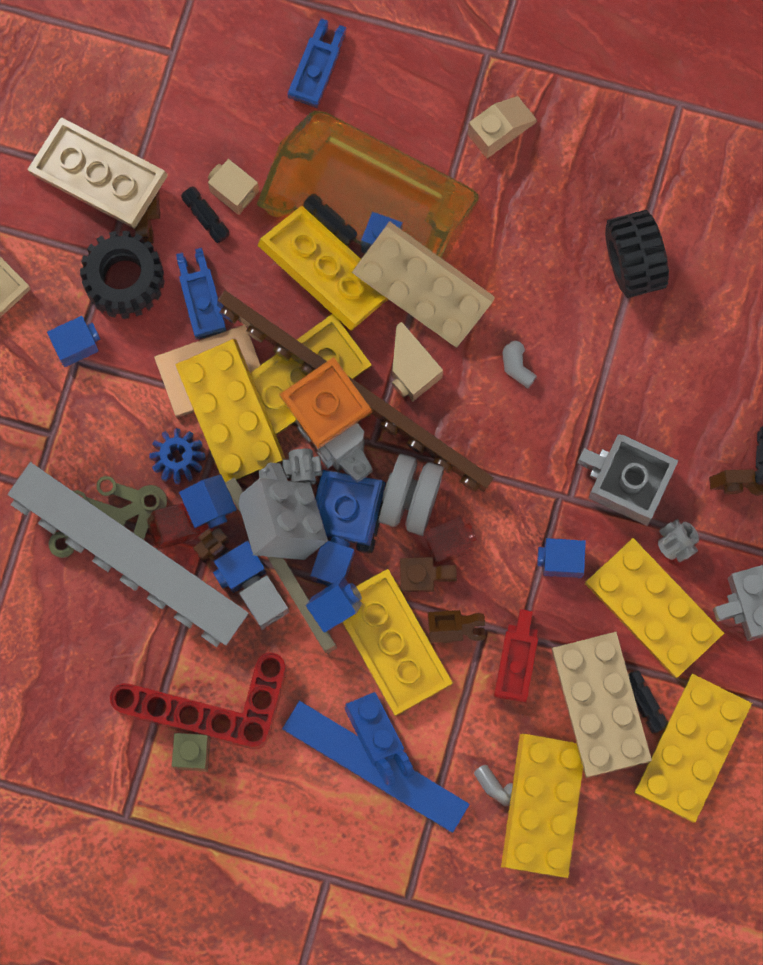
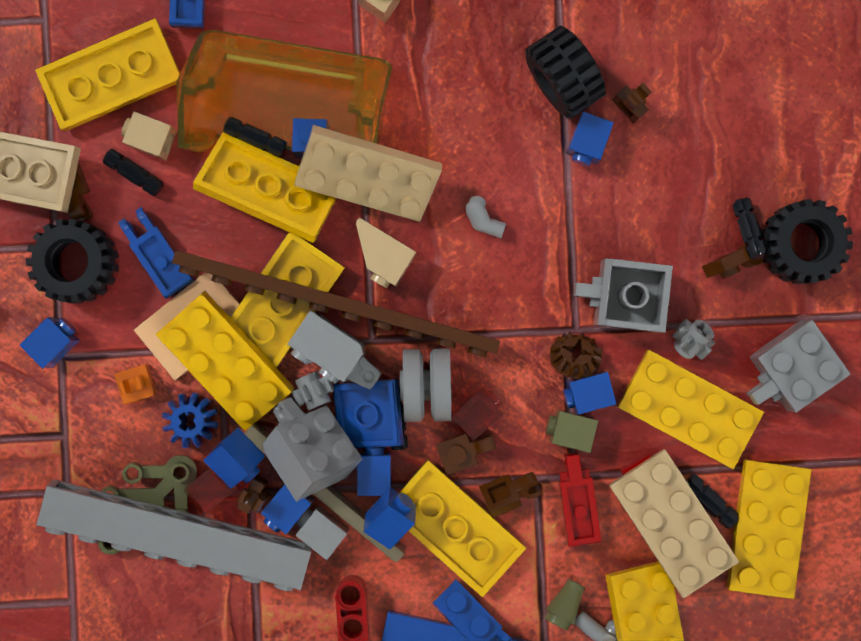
camera: 20 degrees left, 10 degrees up
orange tile [279,357,372,449] -> none
none -> yellow plate [35,18,184,132]
none -> orange tile [114,364,157,405]
none -> olive cone [544,579,585,631]
none -> olive brick [545,409,598,453]
none -> reddish brown gear [549,331,602,379]
none -> blue brick [566,112,614,166]
none -> reddish brown plate [612,83,652,124]

